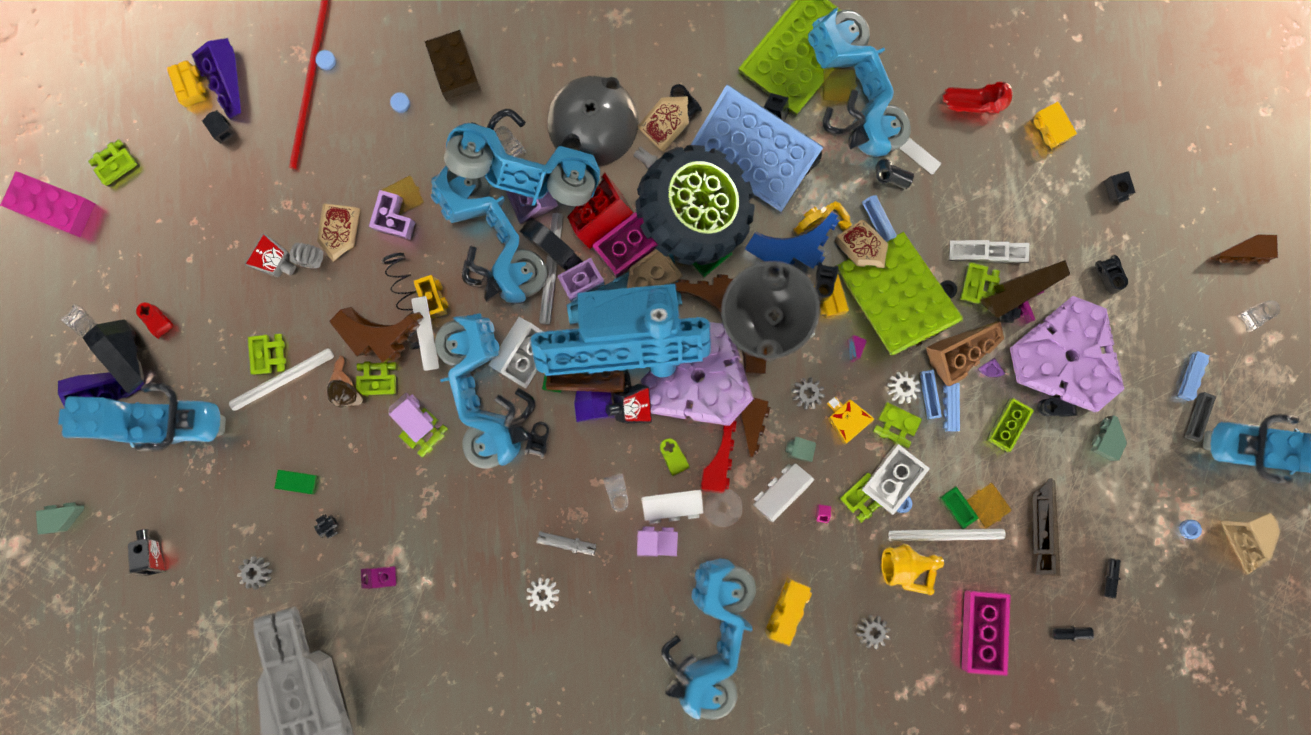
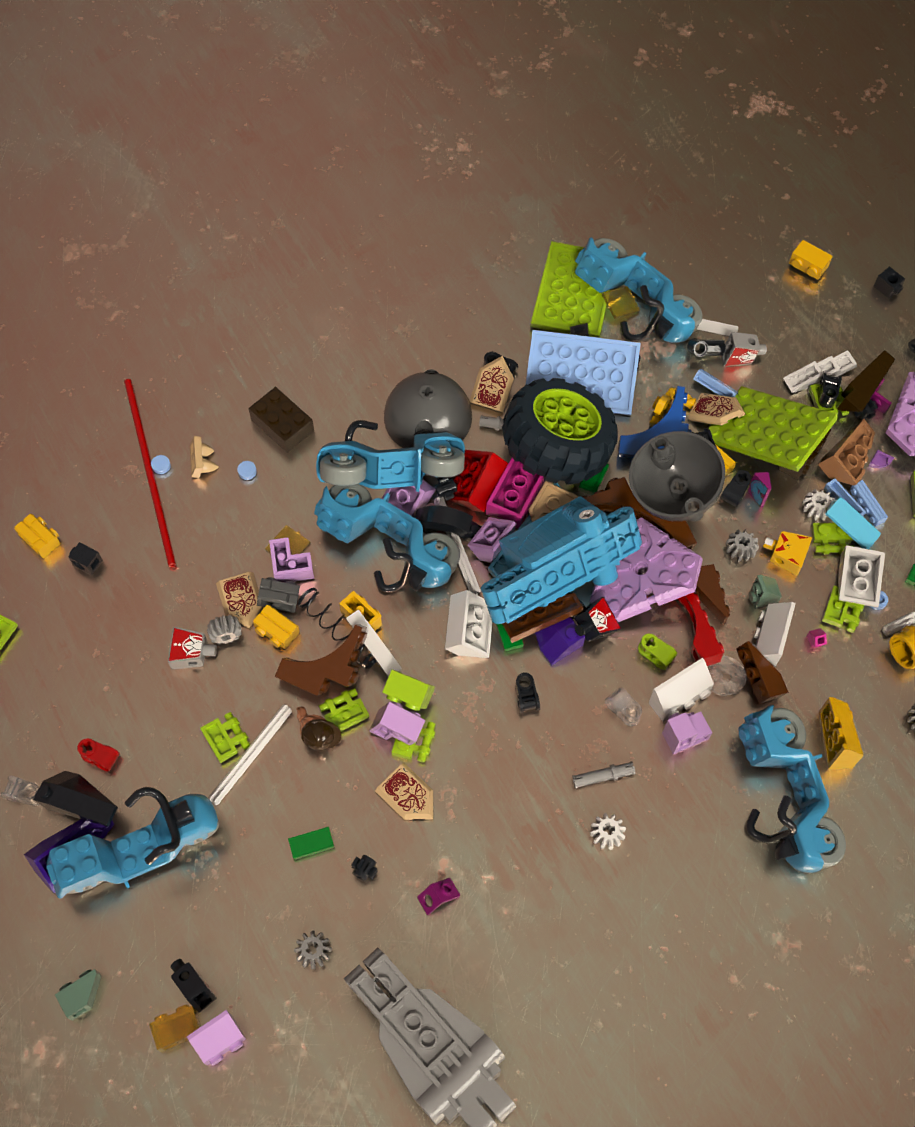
camera: 30 degrees left, 20 degrees down
dark purple wedge [191,38,241,119] -> none
dark azure piece [435,313,535,469] -> none
red hair [943,81,1013,114] -> none
none -> clear yellow brick [149,1005,201,1052]
none -> lavender slope [187,1010,246,1066]
none -> tan tile [189,436,219,478]
none -> yellow brick [253,605,300,649]
none -> dark grey brick [256,577,300,613]
none -> tan tile [375,763,433,820]
none -> lime hinge [382,670,435,711]
none -> black gear [435,477,457,501]
none -> black piece [720,470,751,507]
none -> light grey torso [722,332,767,366]
none -> reddish brown slope [736,641,789,704]
none -> black piece [818,372,842,408]
none -> medium azure slope [825,497,881,549]

